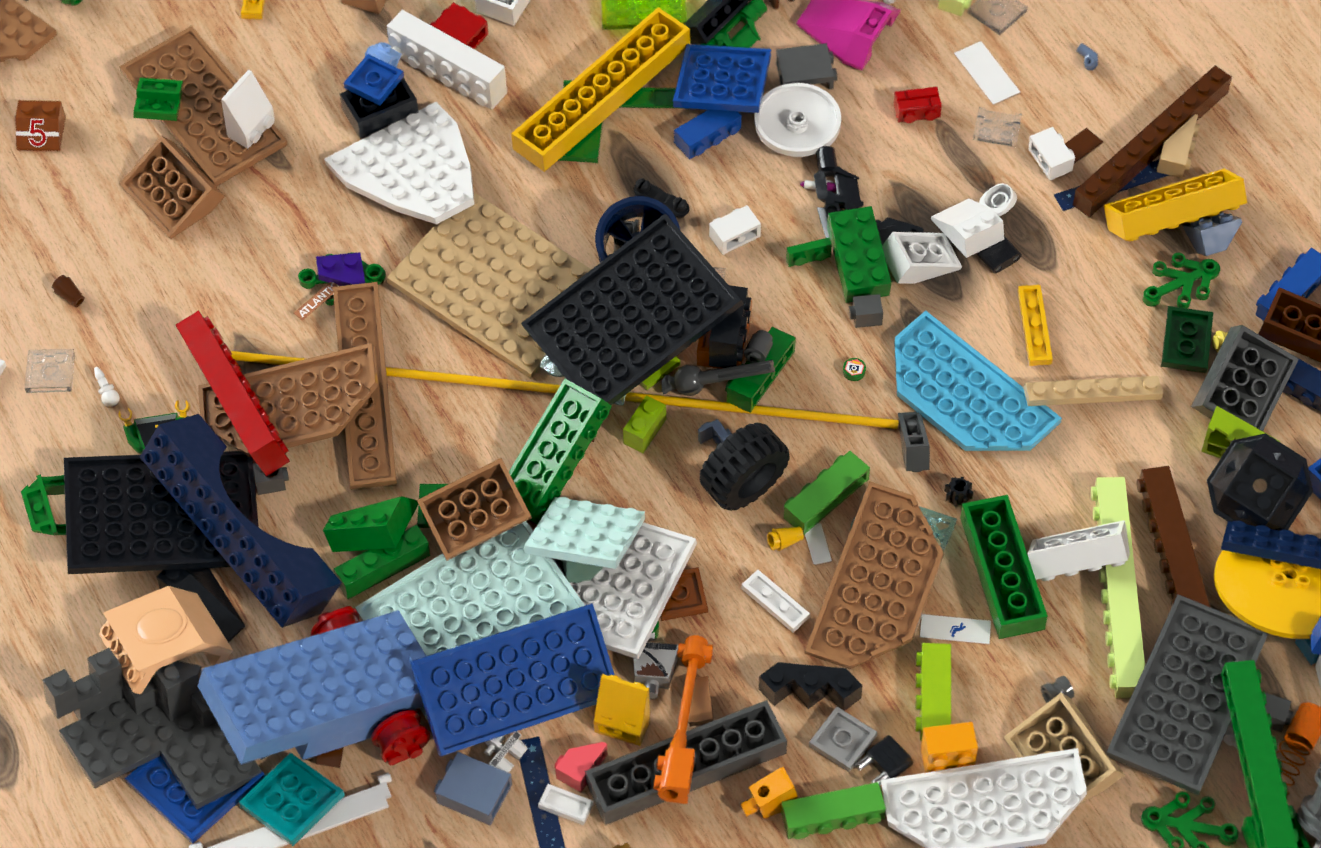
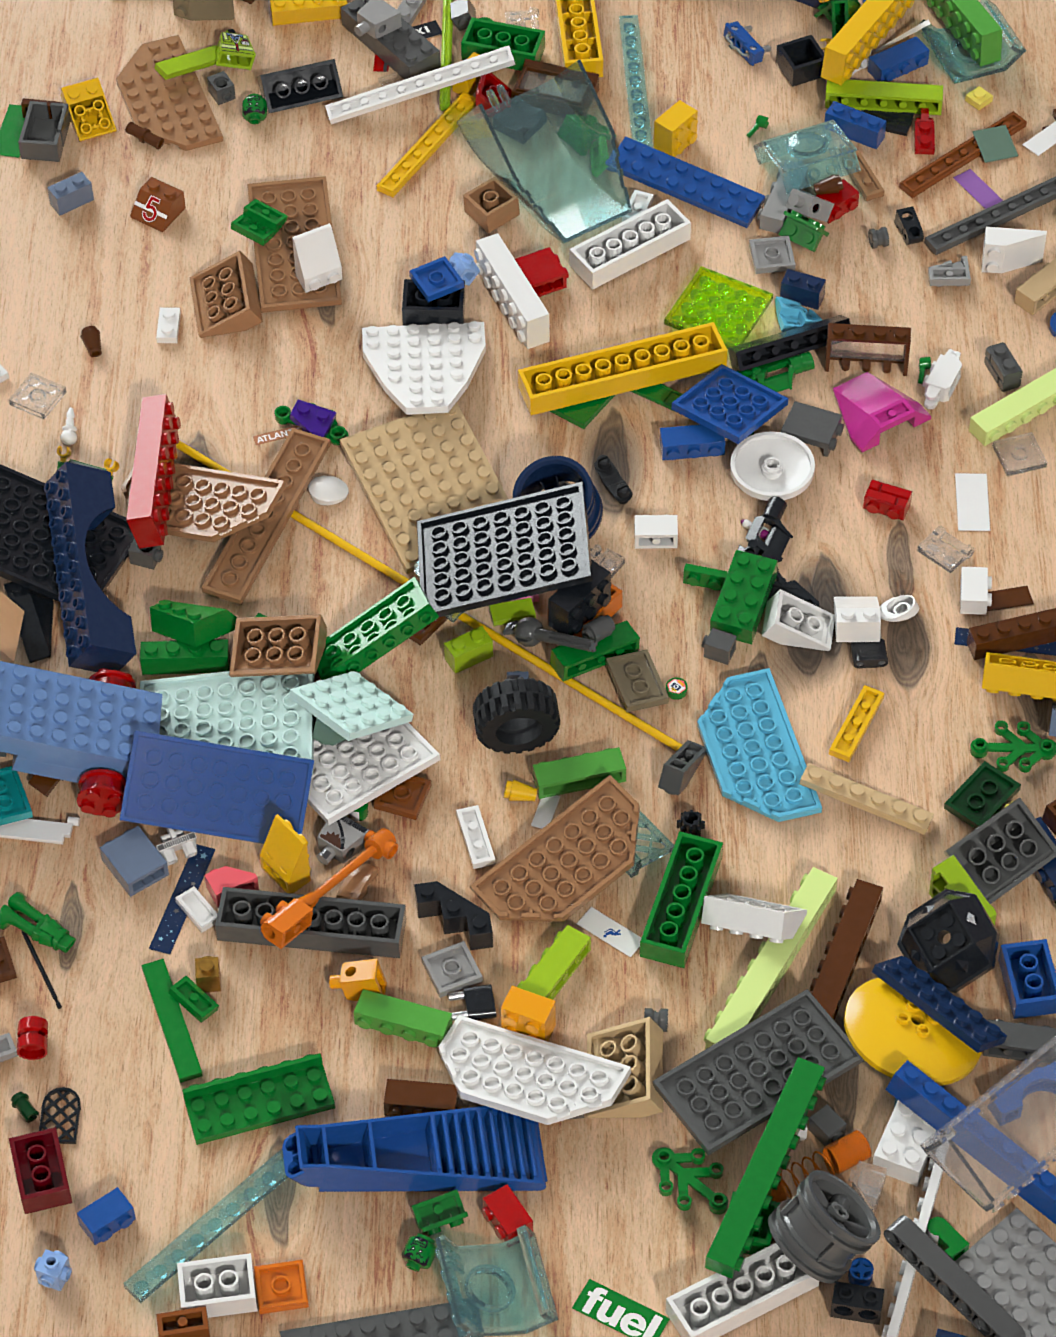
camera: 30 degrees right, 5 degrees down
none -> white plate [156,308,181,343]
none -> white hat [308,475,349,505]
none -> dark tan plate [606,650,669,712]

